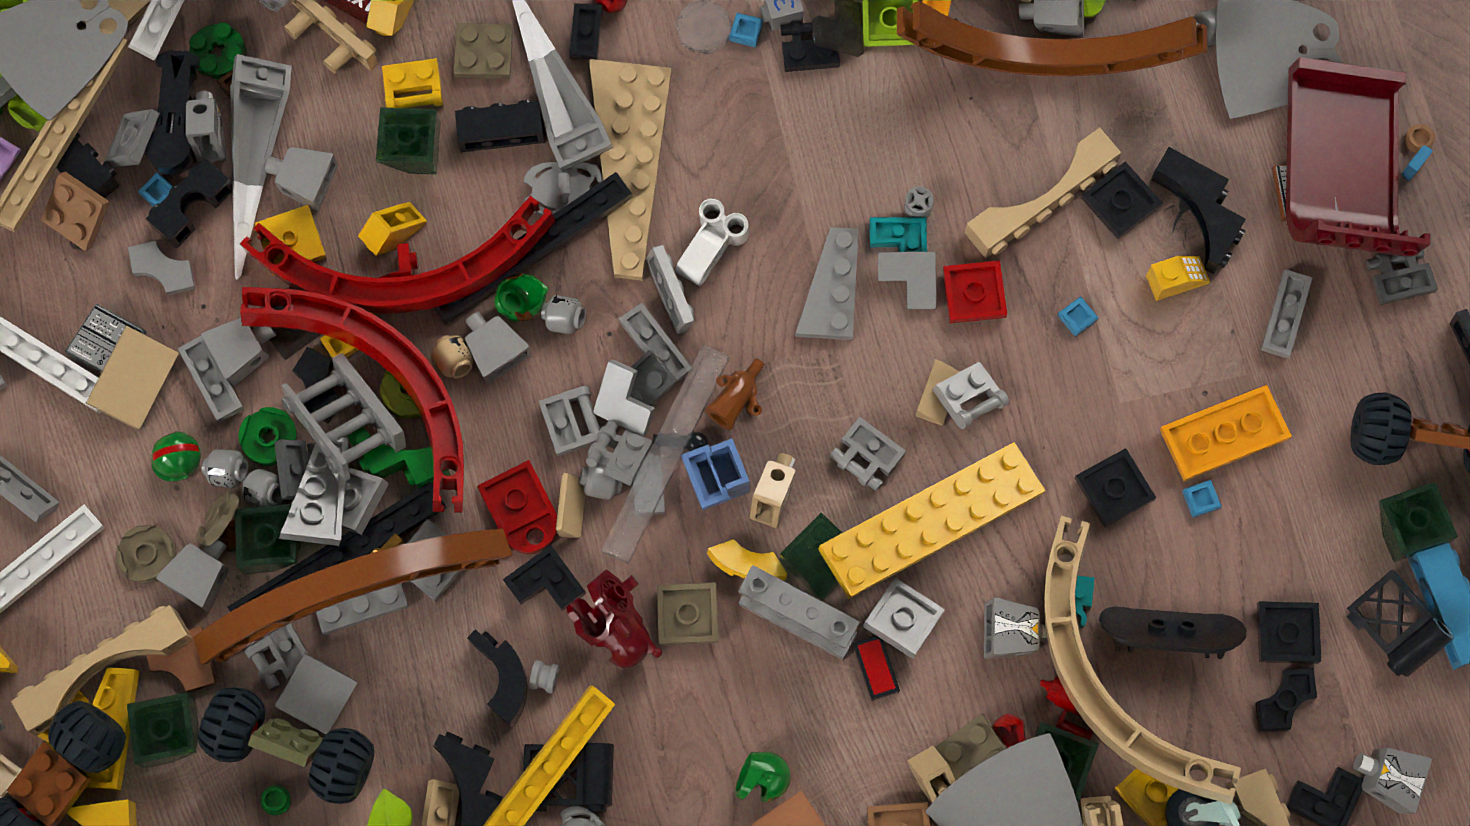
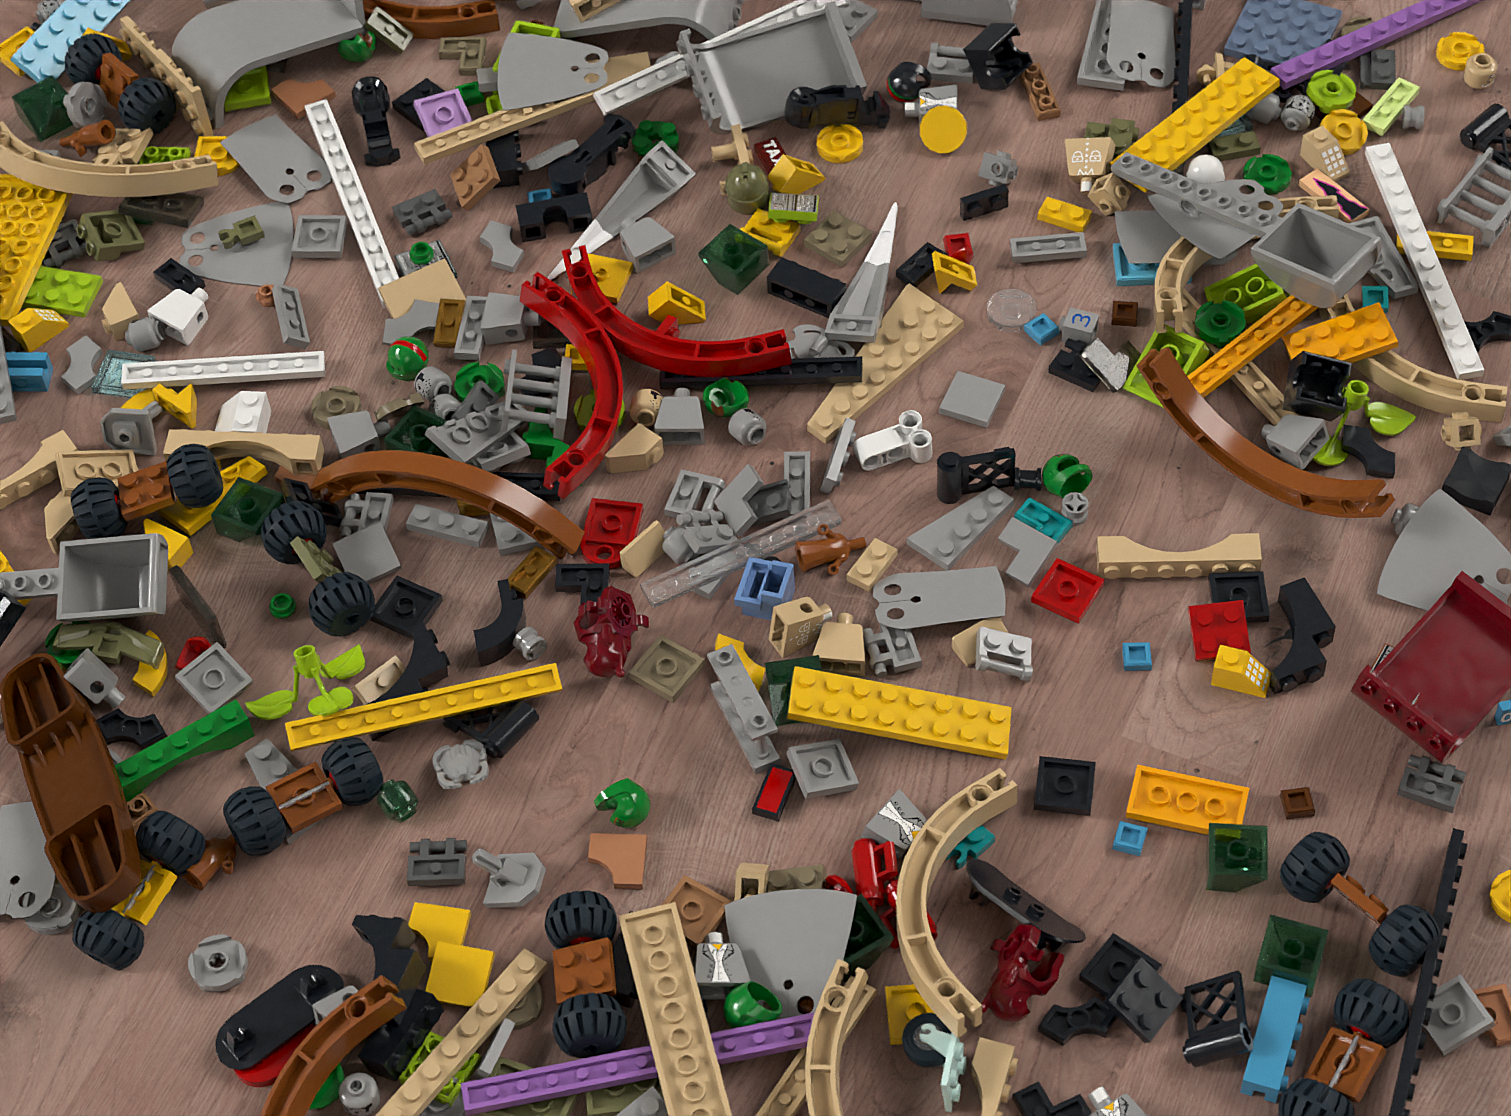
camera: 40 degrees right, 20 degrees down
light grey torso [186,91,226,163] -> none
light grey plate [1260,269,1312,359] -> none
none -> white slope [215,391,271,433]
none -> black plate [280,478,343,527]
none -> black plate [370,576,443,640]
none -> light grey tile [382,299,439,346]
none -> dark grey plate [392,189,452,236]
none -> green plate [409,242,434,265]
none -> pearl gold plate [433,298,466,348]
none -> pearl gold plate [507,546,558,599]
none -> tan slope [605,423,664,473]
none -> olive helmet [725,162,769,215]
none -> tile [768,192,819,224]
none -> tan torso [813,613,865,676]
none -> tan plate [846,538,898,592]
none -> red piece [851,838,898,913]
none -> light grey piece [873,566,1005,629]
none -> yellow slope [932,251,977,294]
none -> black piece [937,447,1016,504]
none -> light grey tile [939,371,1005,428]
none -> dark red helmet [980,924,1064,1023]
none -> black bush [1014,467,1041,491]
none -> green helmet [1042,454,1093,499]
none -> black plate [1103,957,1183,1043]
none -> red plate [1187,600,1251,662]
none -> clear green slope [1206,823,1268,892]
none -> reddish brown tile [1280,787,1315,820]

